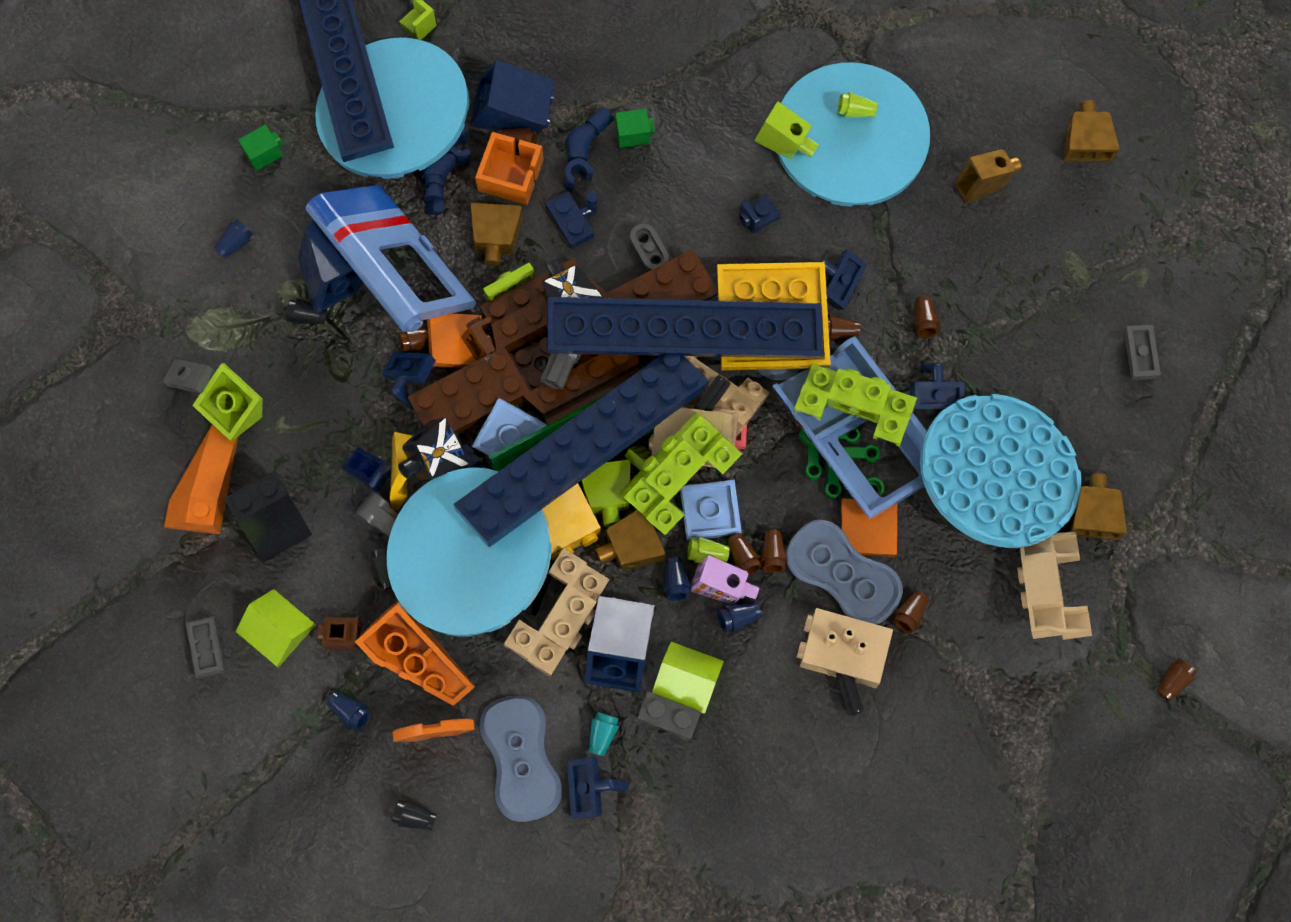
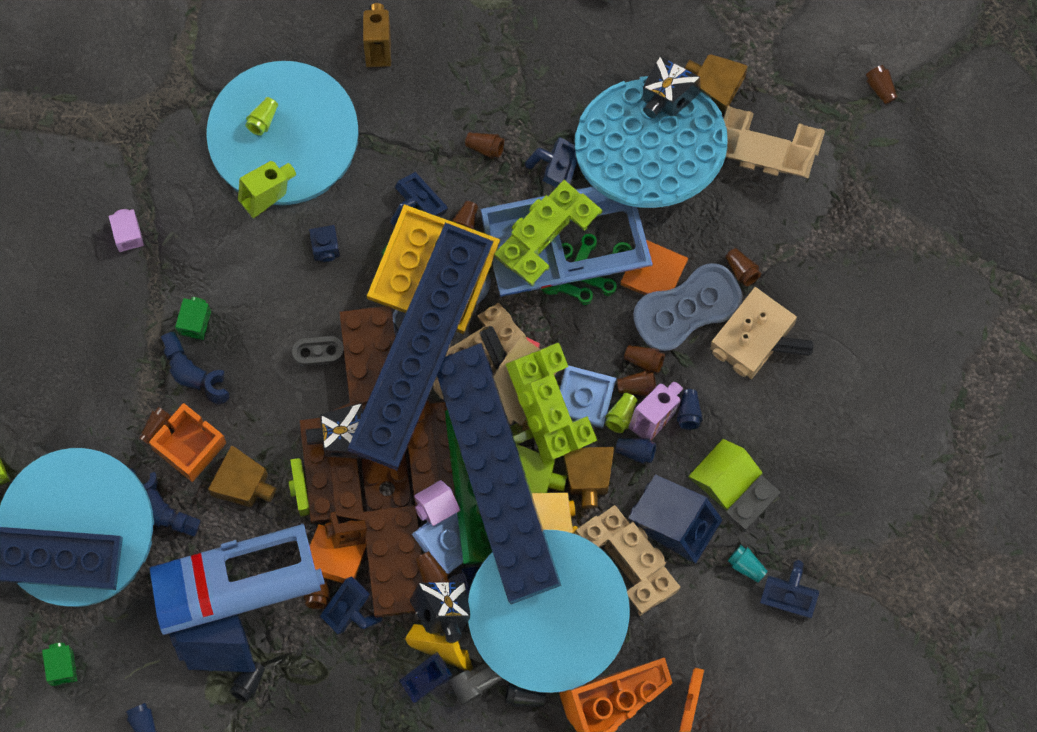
camera: 65 degrees left, 0 degrees up
dark blue slope [470,60,555,135] -> none
sand blue plate [479,695,562,822] -> none
dark grey piece [541,353,581,390] -> none
dark blue plate [545,191,598,249] -> none
none -> lavender brick [109,209,144,252]
none -> lavender brick [414,480,460,526]
none -> reddish brown cone [415,551,449,583]
none -> torso [643,57,701,119]

